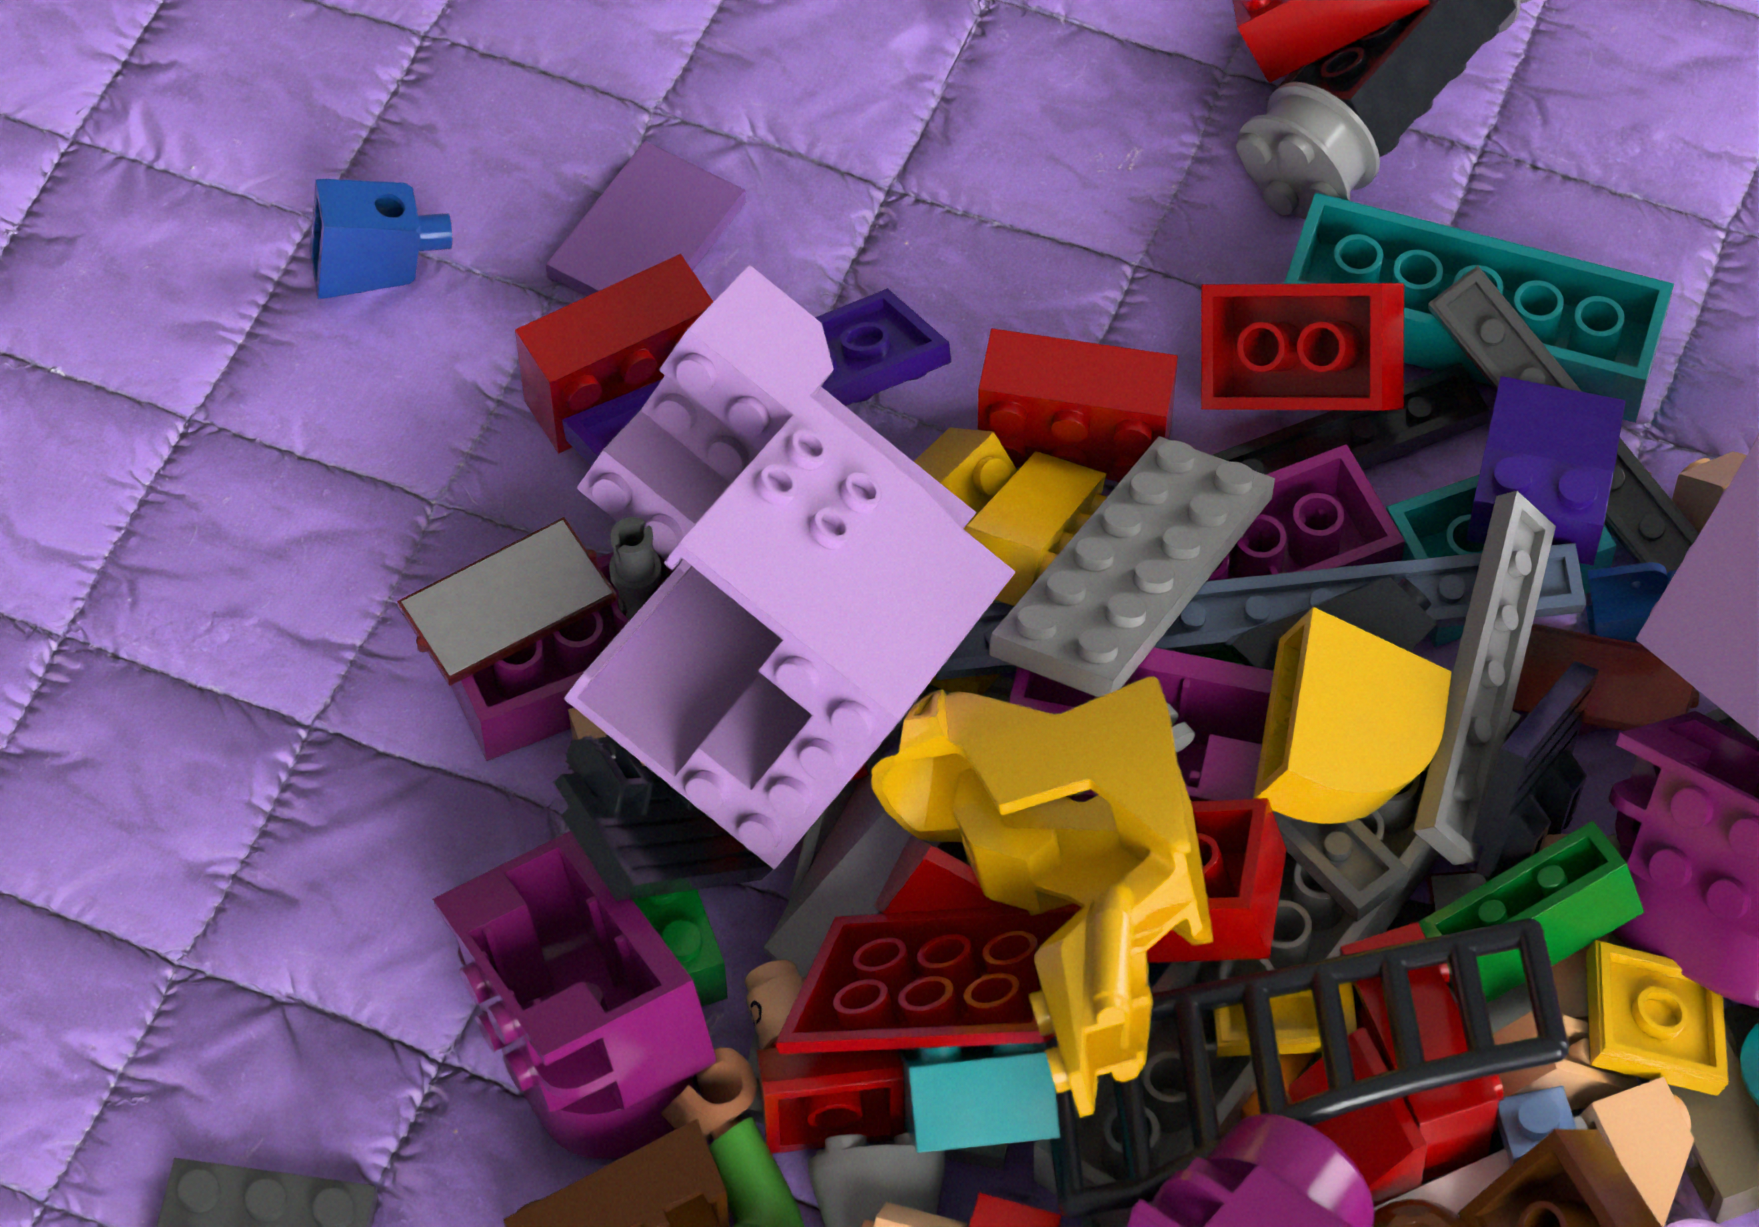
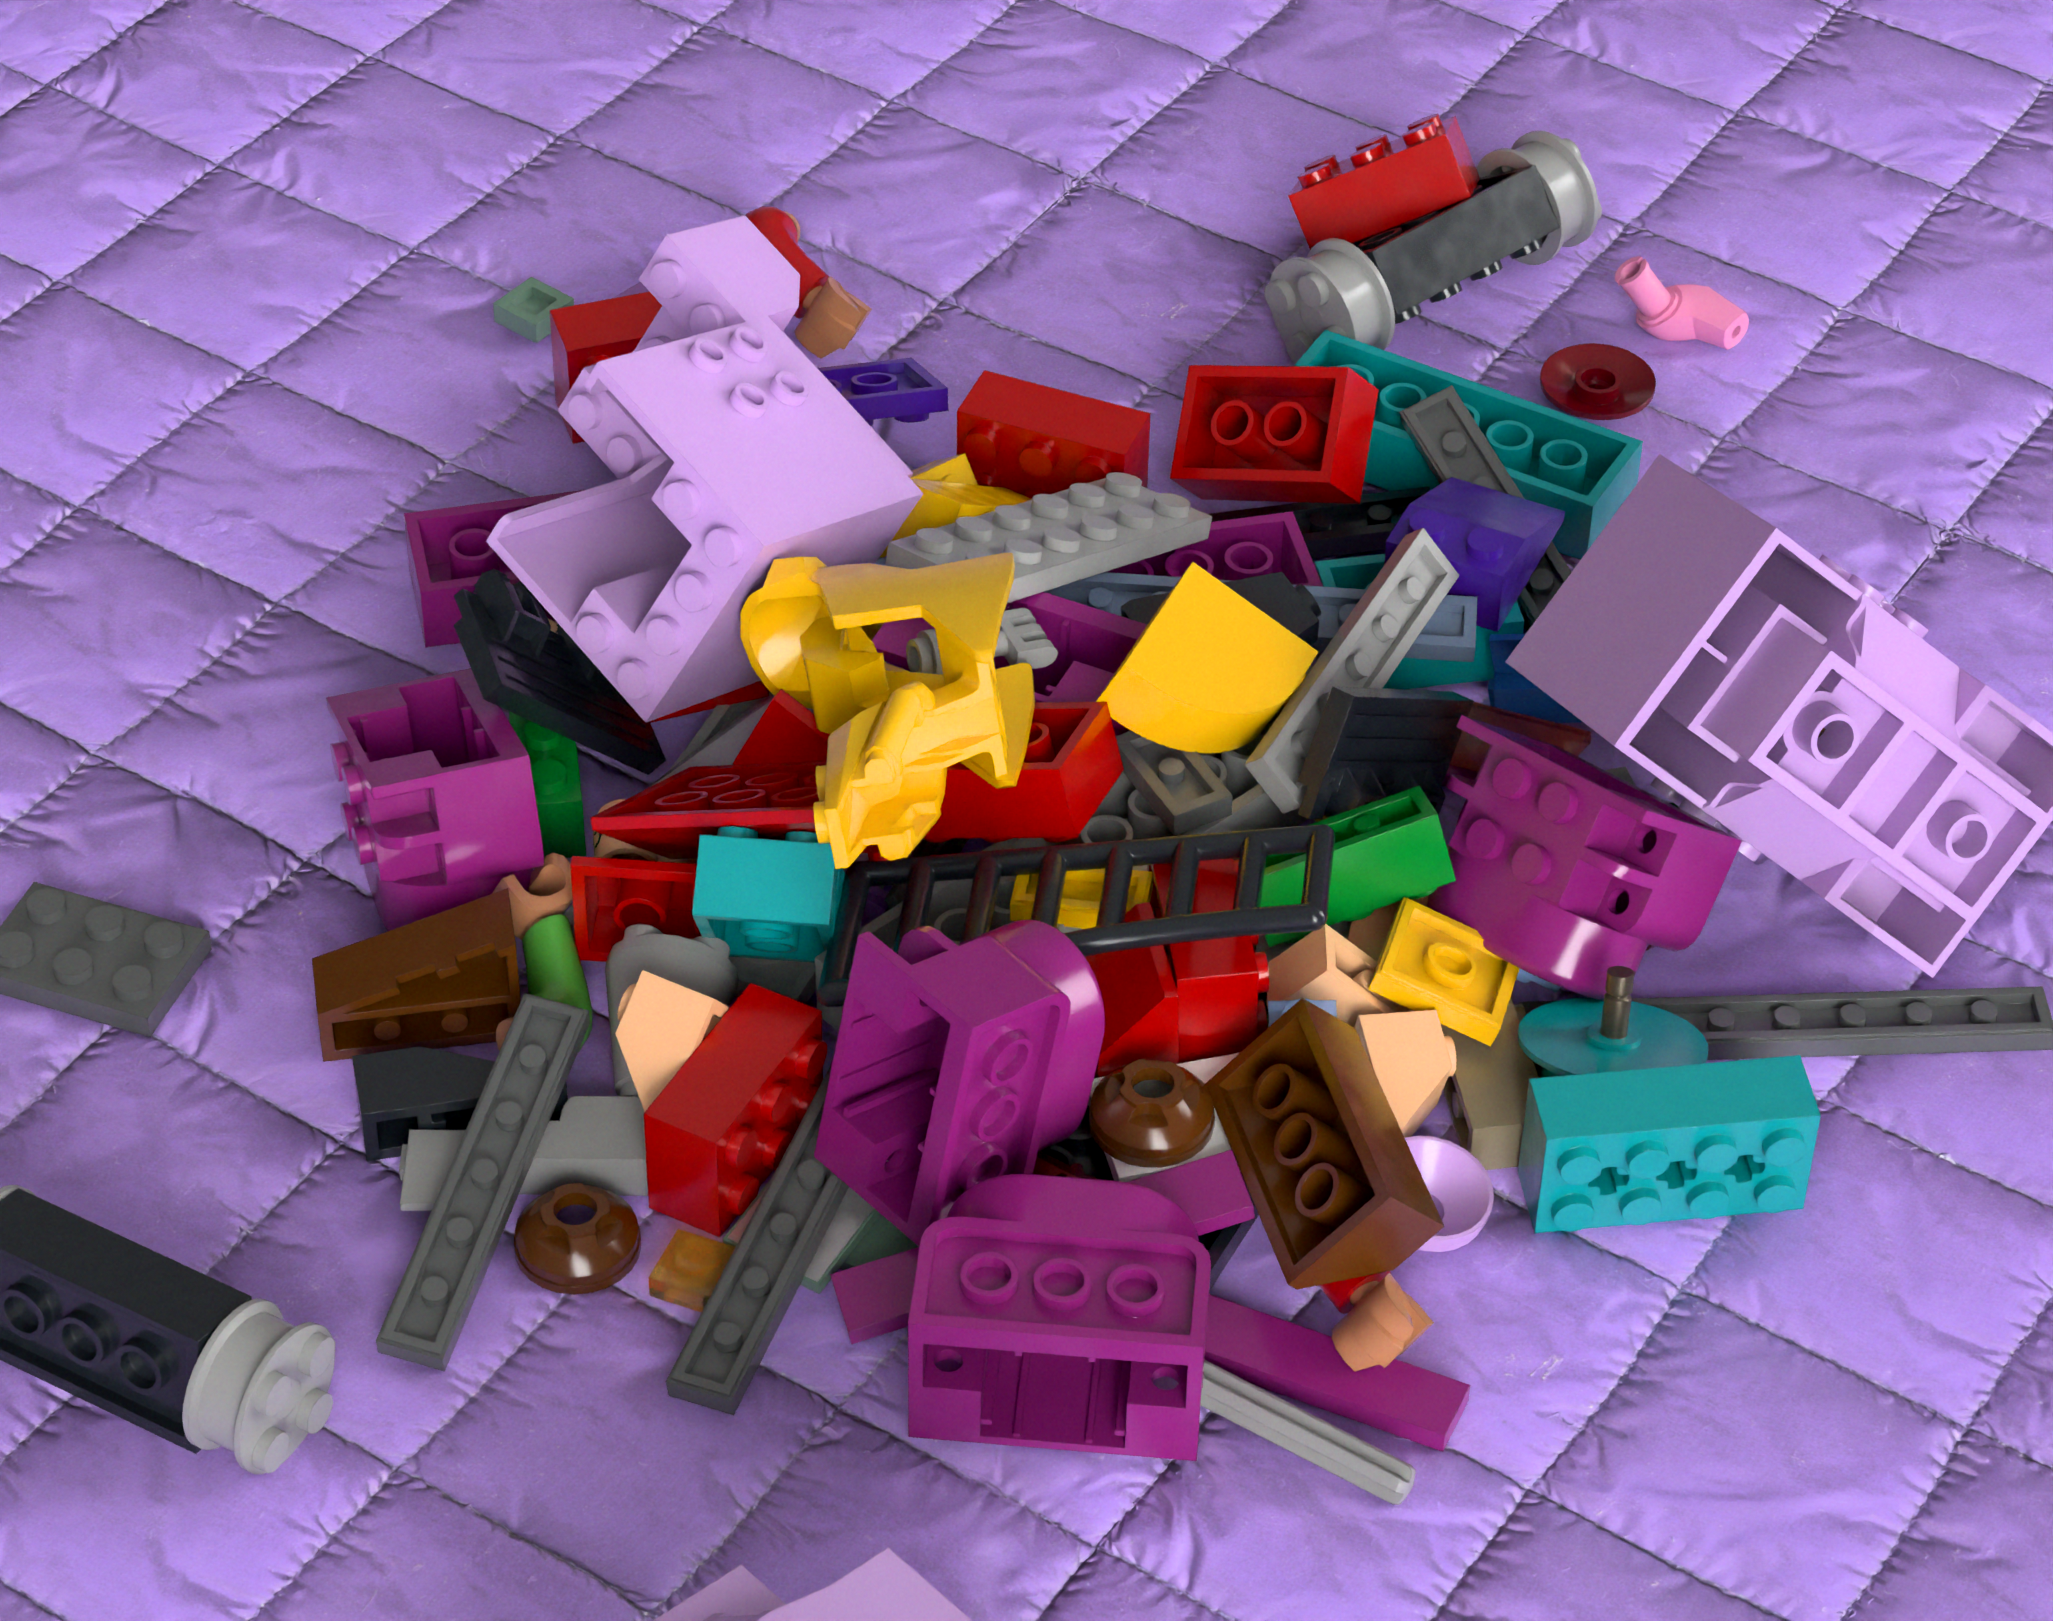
camera: 10 degrees right, 15 degrees down
blue torso [310,179,452,299] -> none
flat silver piece [397,517,617,686] -> none
dark grey pin [609,517,662,620] -> none
none -> sand green plate [493,277,574,343]
none -> piece [745,206,872,359]
none -> dark red dish [1540,343,1656,420]
none -> bright pink arm [1615,256,1749,350]

